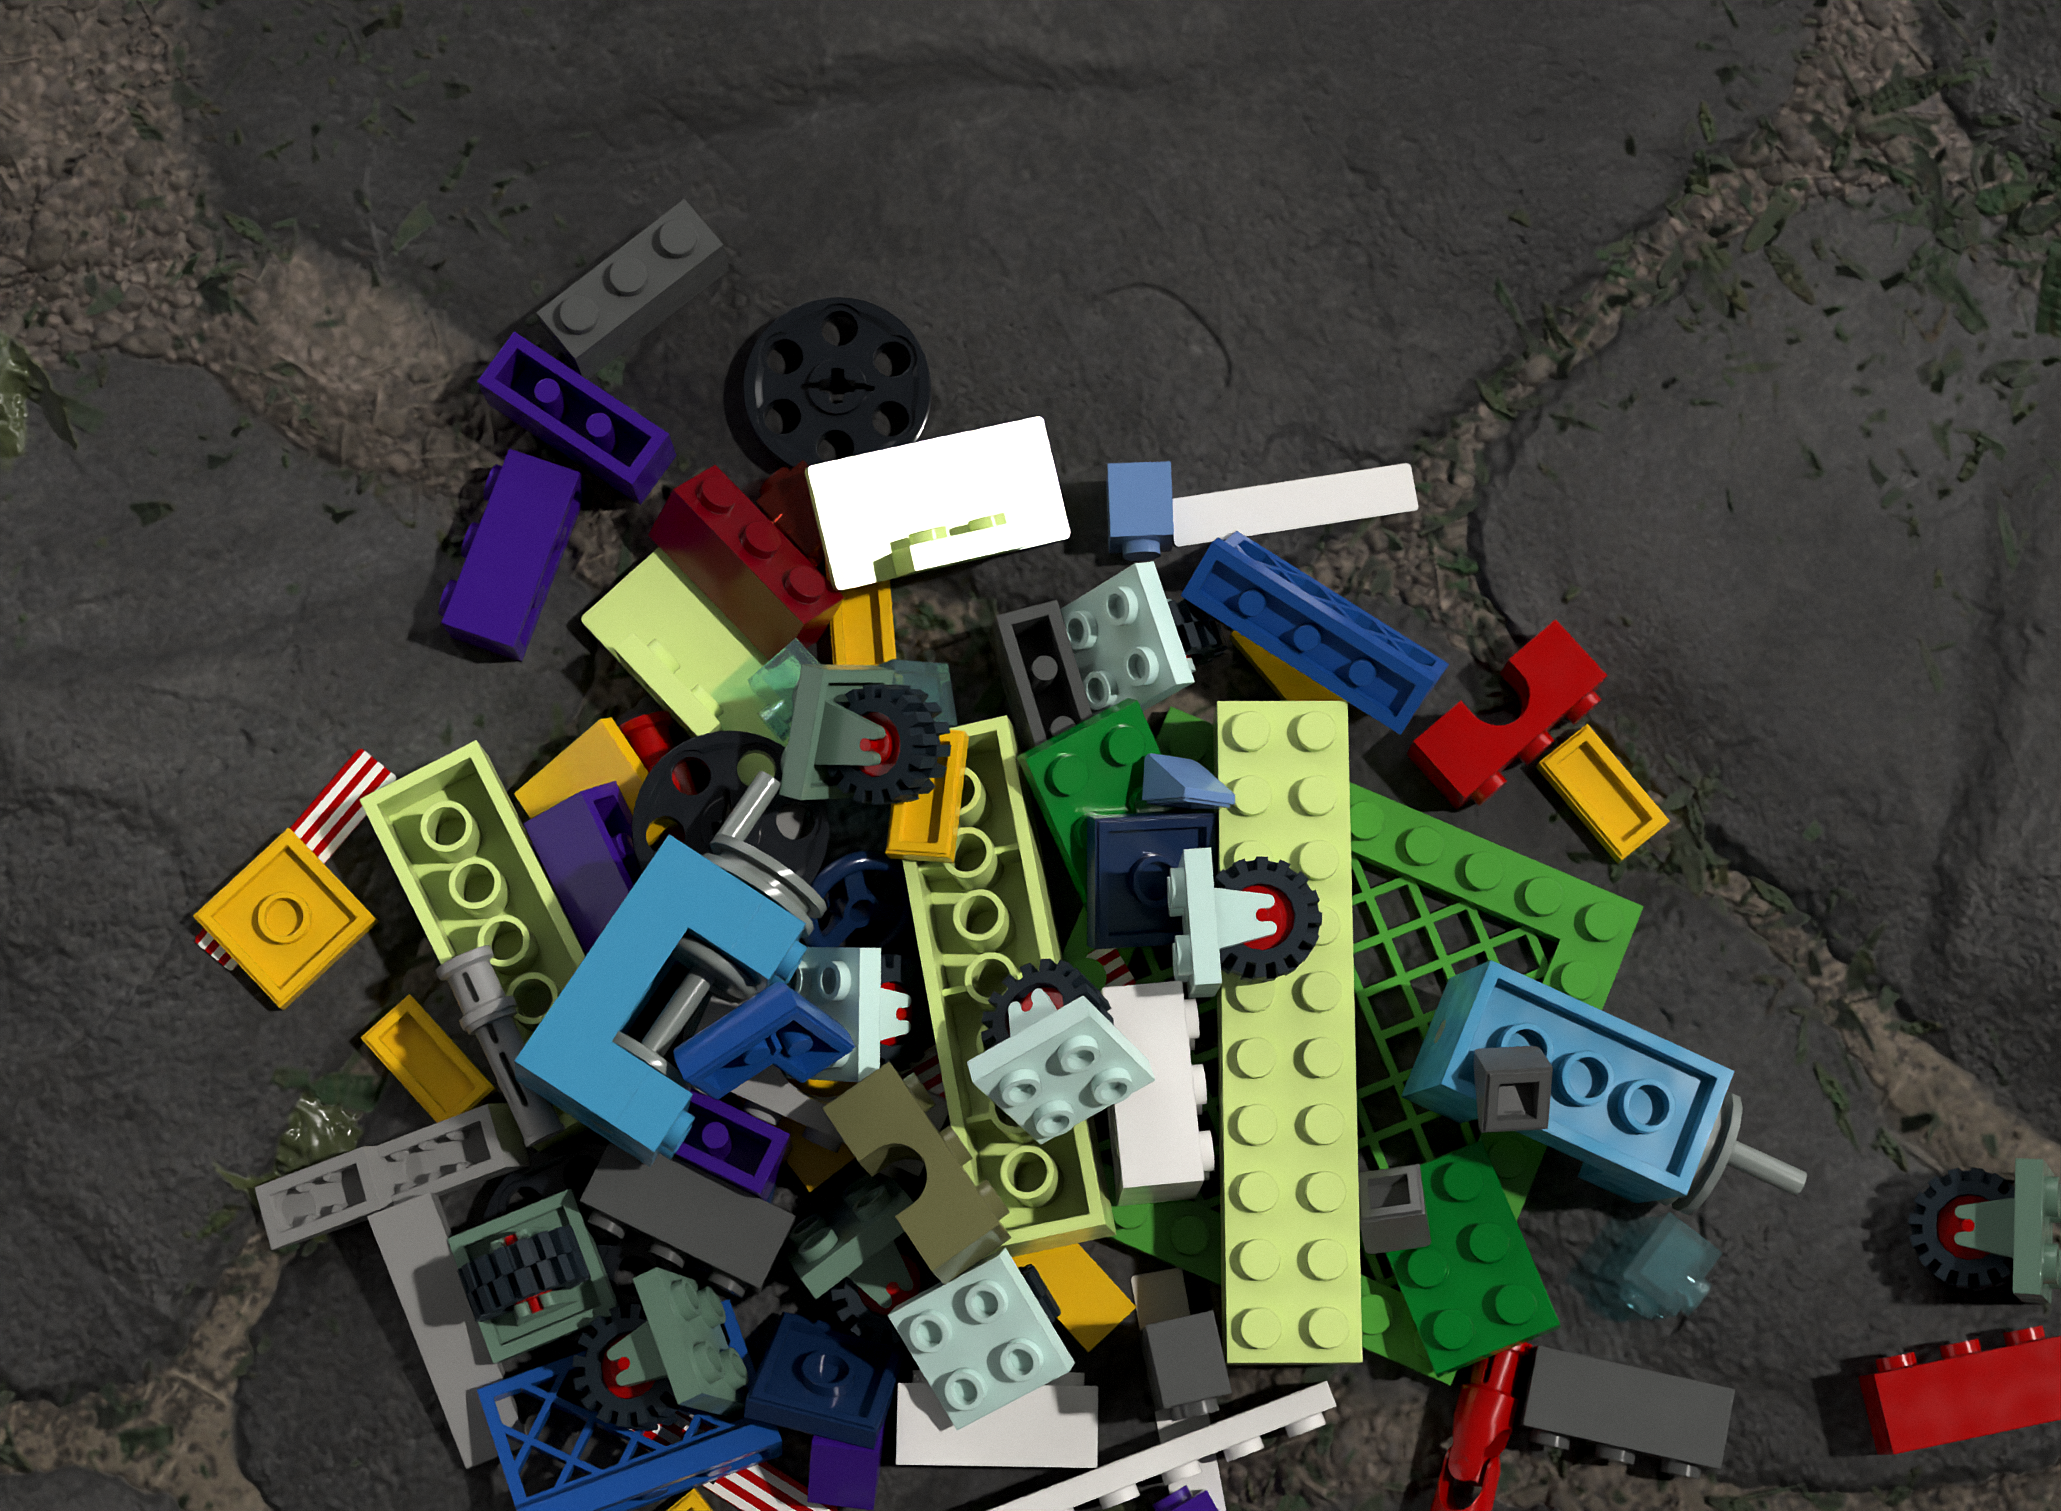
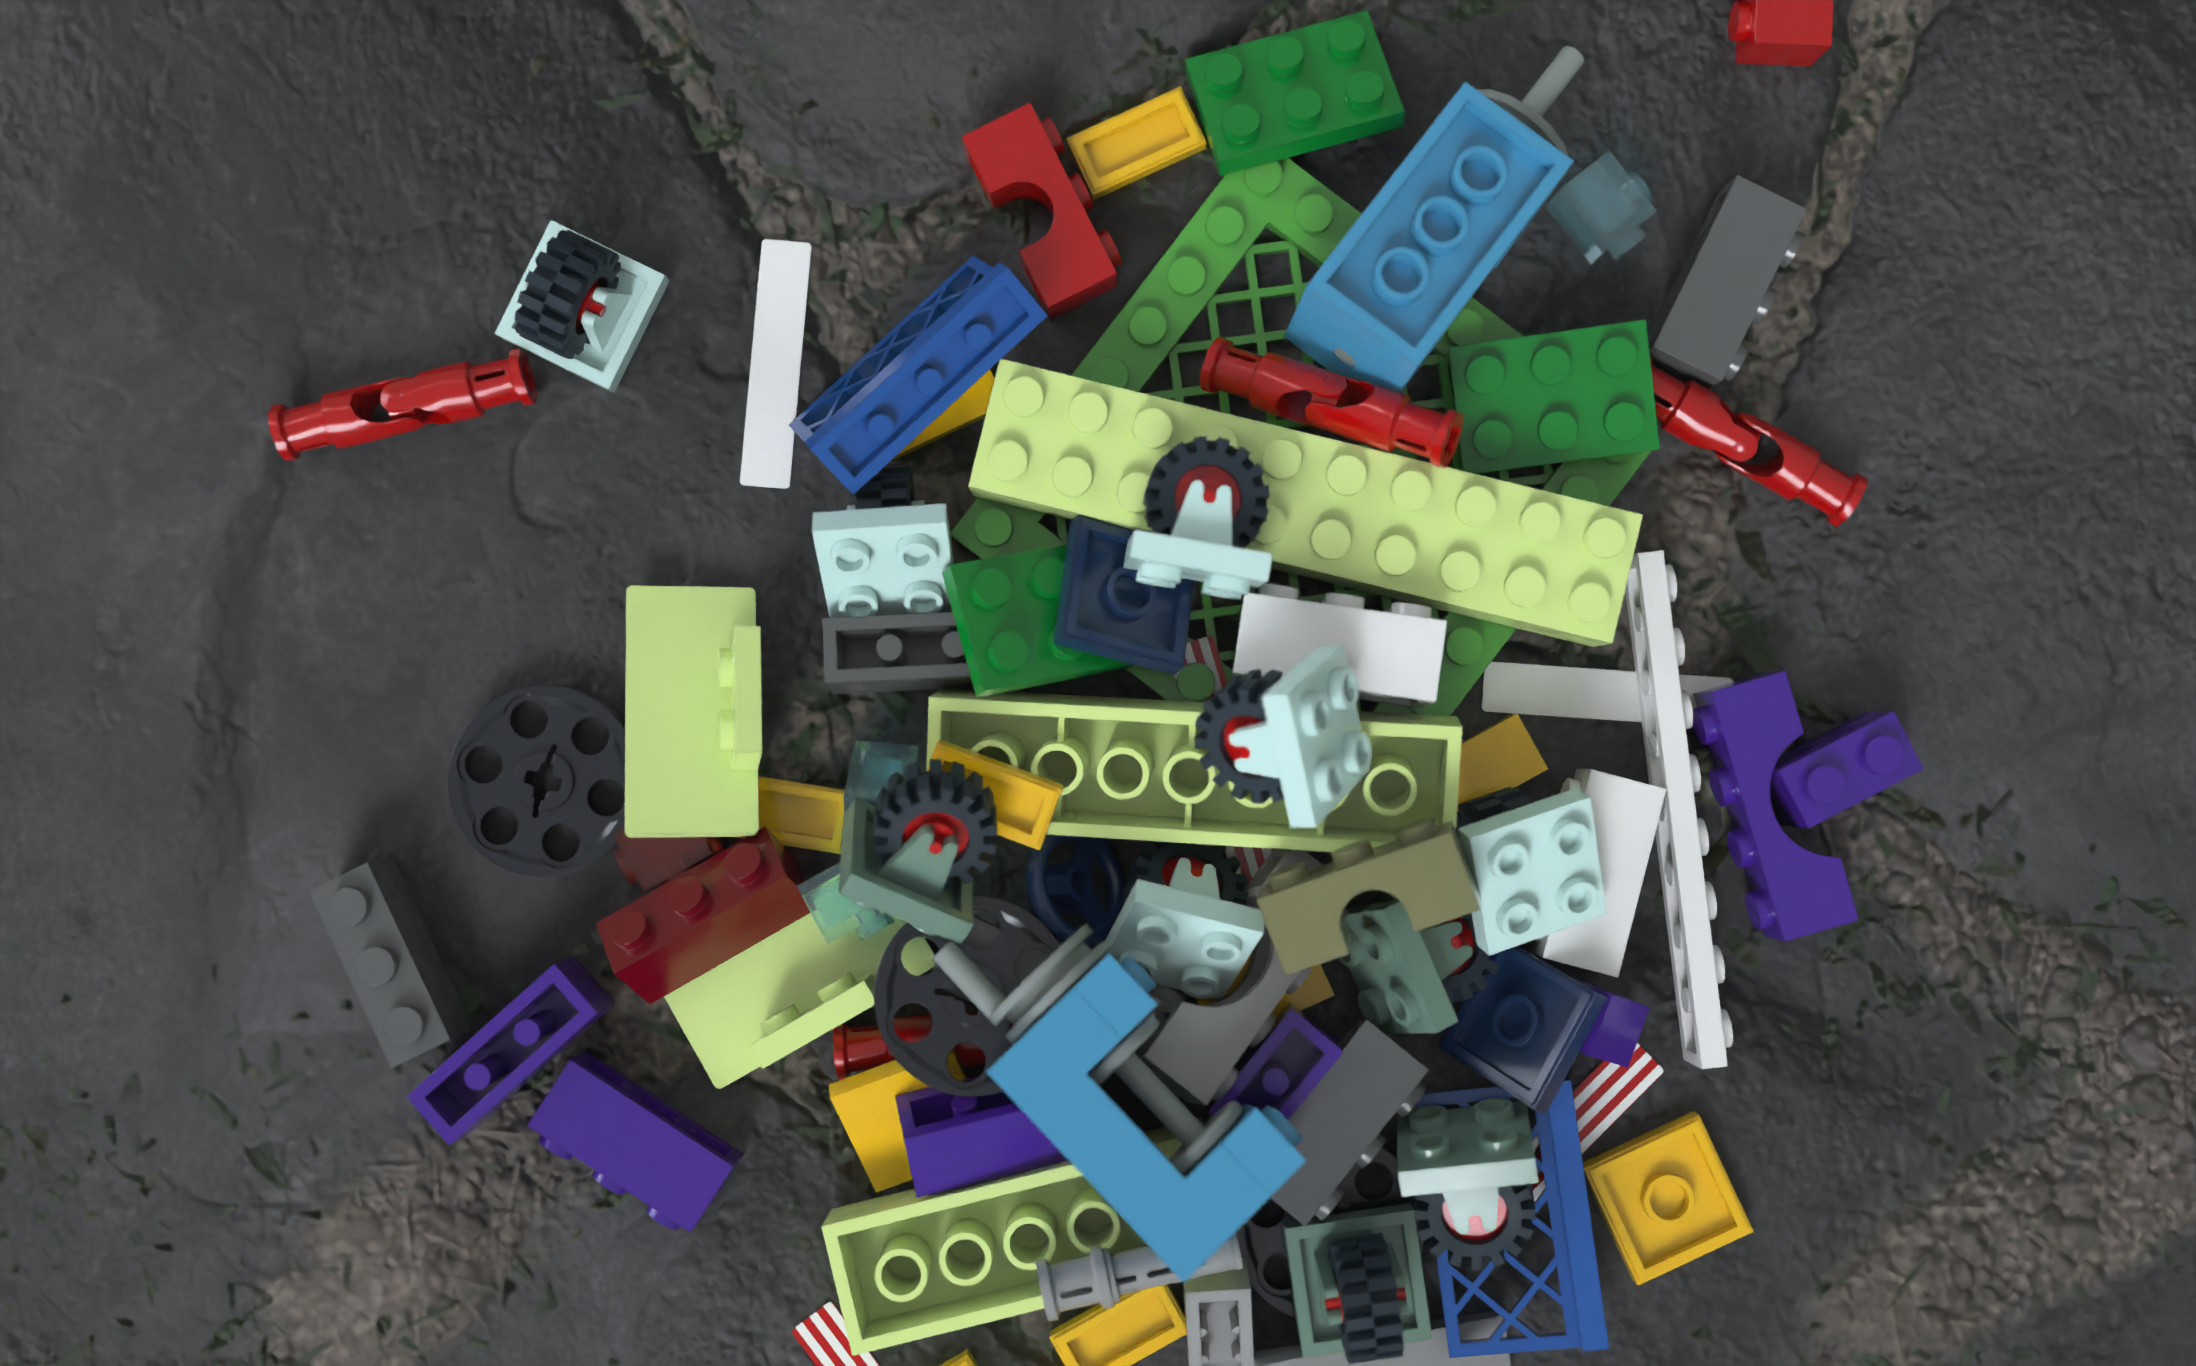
camera: 75 degrees left, 10 degrees up
blue brick [673,981,856,1100] -> none
medium blue brick [1106,461,1174,561] -> none
dark grey brick [1138,1310,1232,1422] -> none
medium blue slope [1142,753,1235,810] -> none
dark grey slope [1358,1164,1431,1254] -> none
dark grey slope [1473,1046,1553,1133] -> none
none -> red piece [268,348,538,461]
none -> plate [494,220,670,393]
none -> green plate [1185,10,1405,176]
none -> red piece [1200,337,1464,468]

